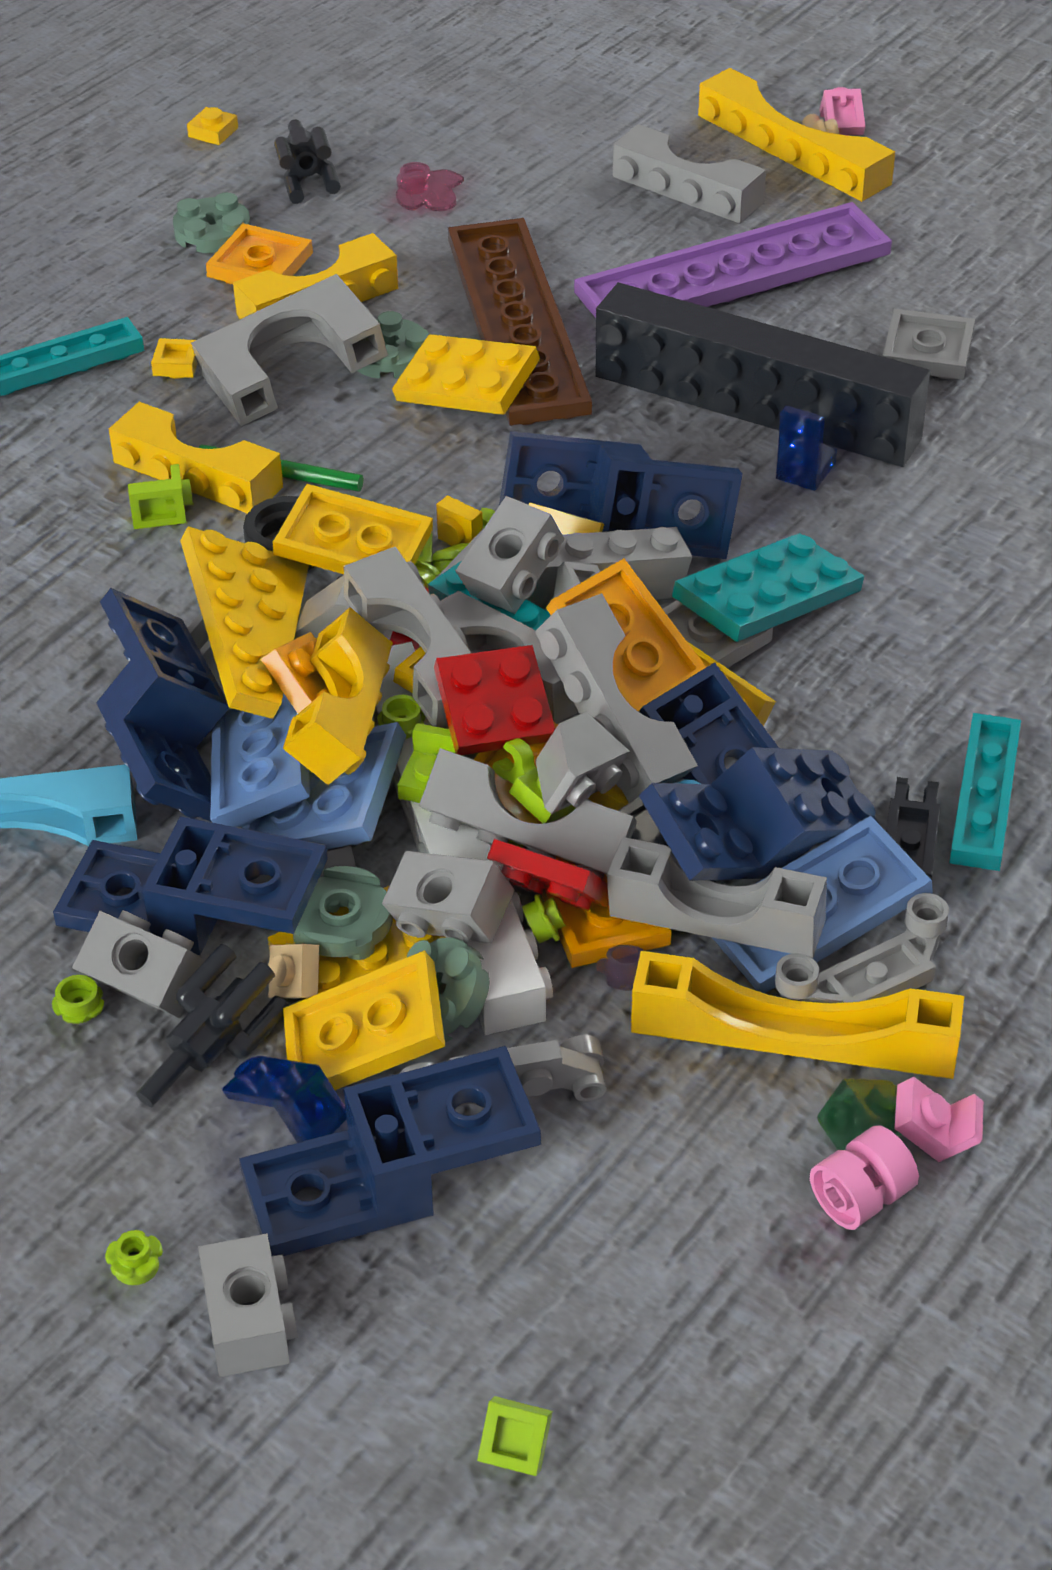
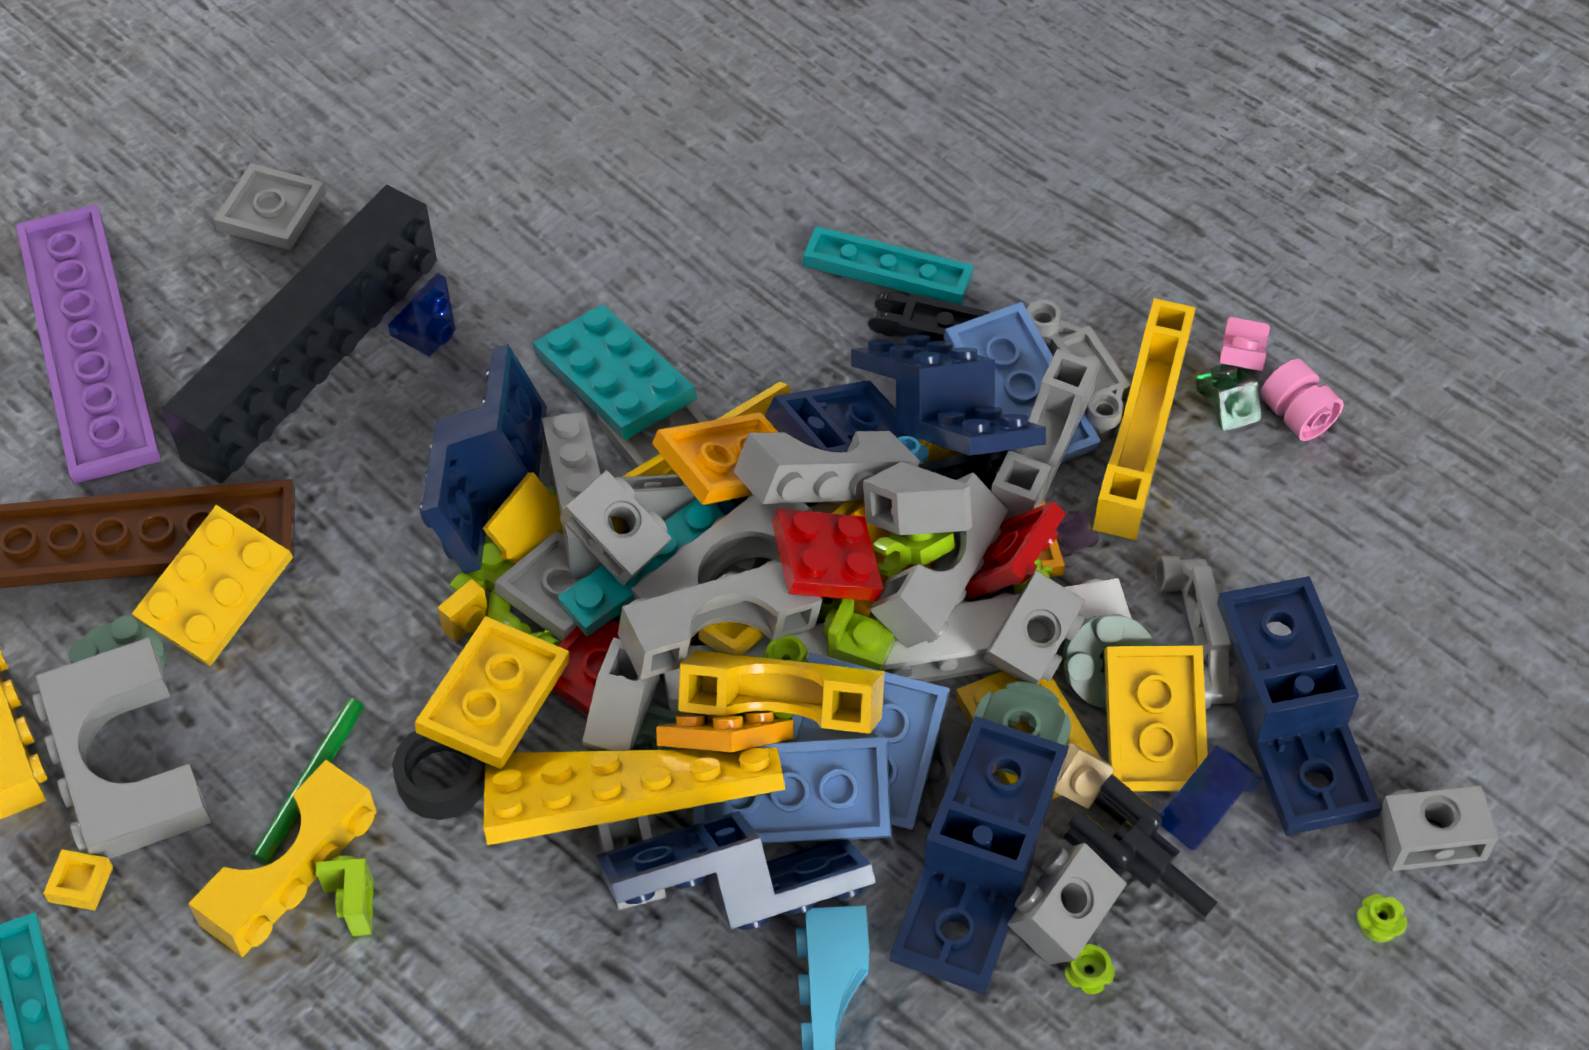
camera: 85 degrees left, 10 degrees up
lime plate [477,1396,553,1476] -> none

